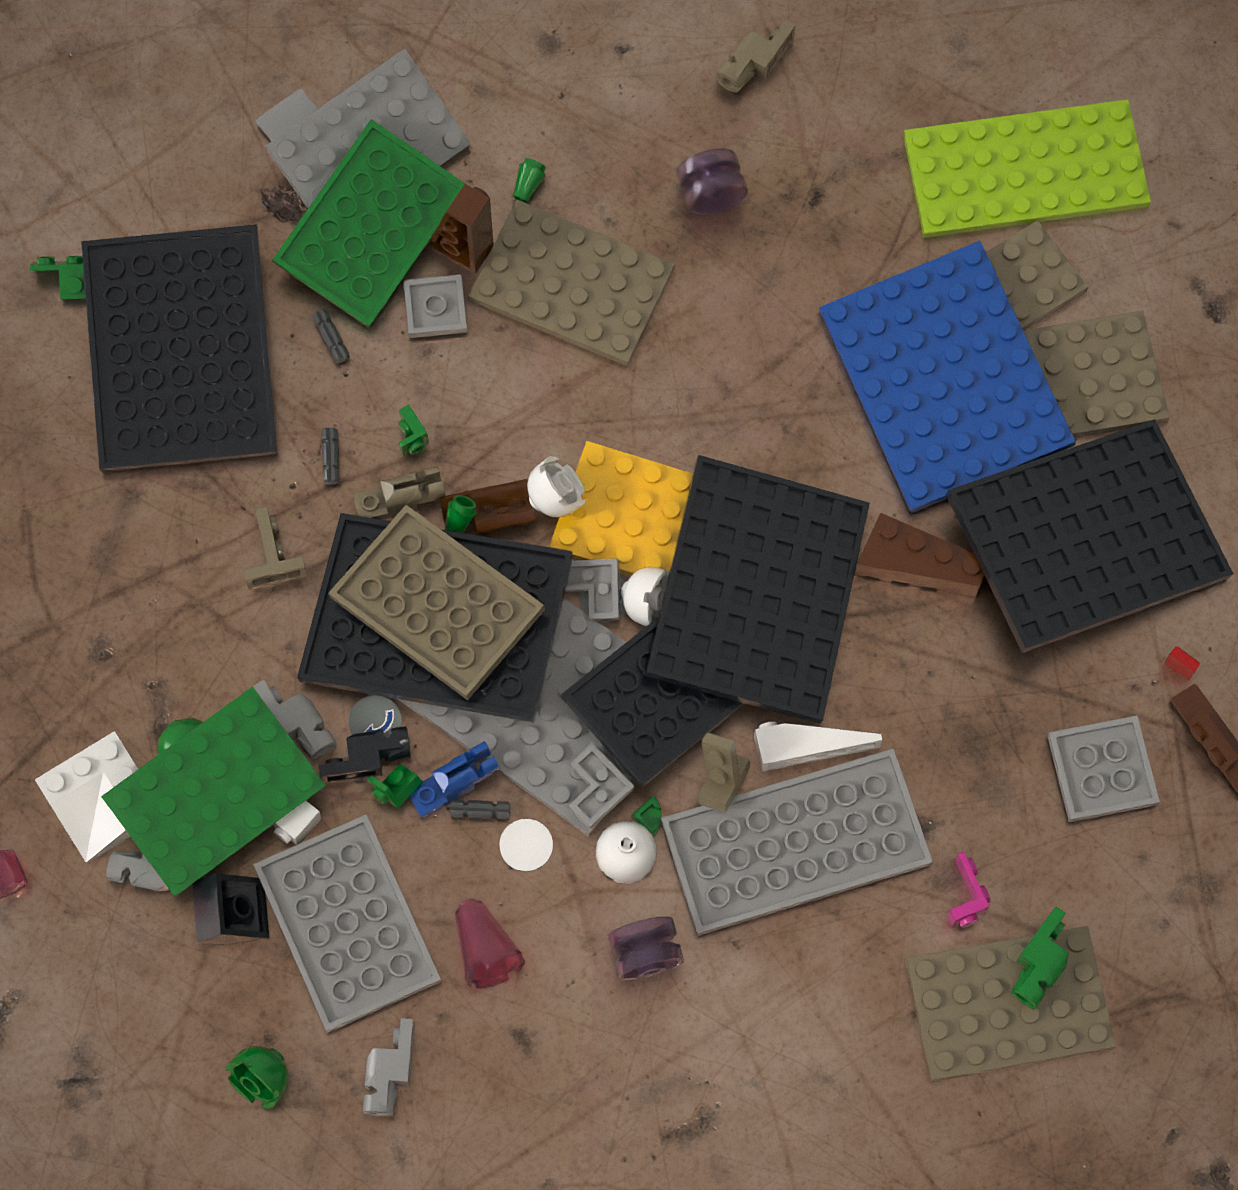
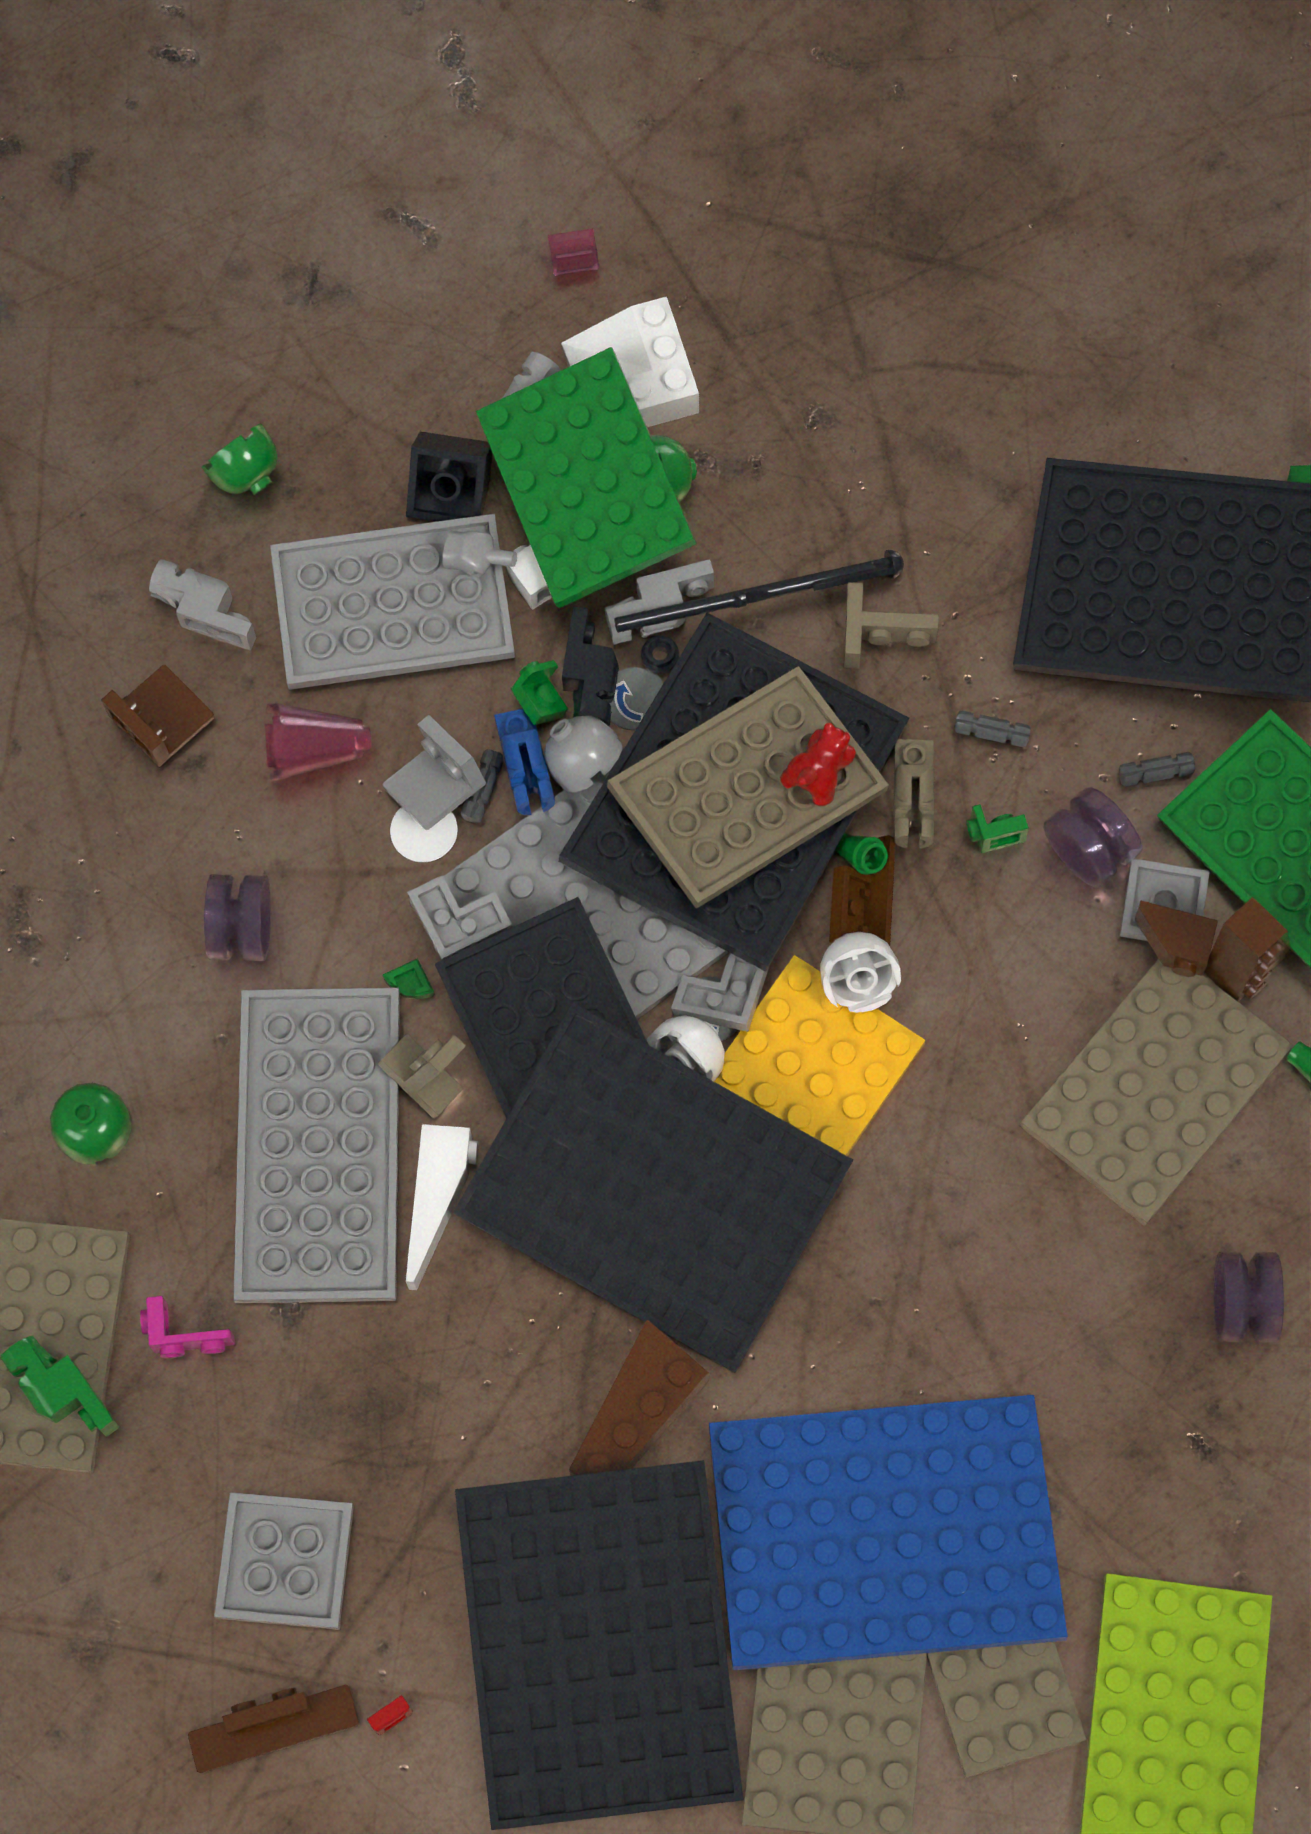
camera: 110 degrees right, 0 degrees up
white cylinder [596,820,657,884] -> none
none -> green cylinder [50,1082,132,1165]
none -> reddish brown bracket [101,665,215,767]
none -> light grey bracket [383,715,486,830]
none -> light grey piece [443,530,517,577]
none -> light grey cylinder [544,716,623,793]
none -> black bar [614,550,904,633]
none -> black plate [641,636,679,673]
none -> red animal [780,723,856,806]
none -> wheel [1043,787,1143,888]
none -> reddish brown slope [1134,900,1218,977]

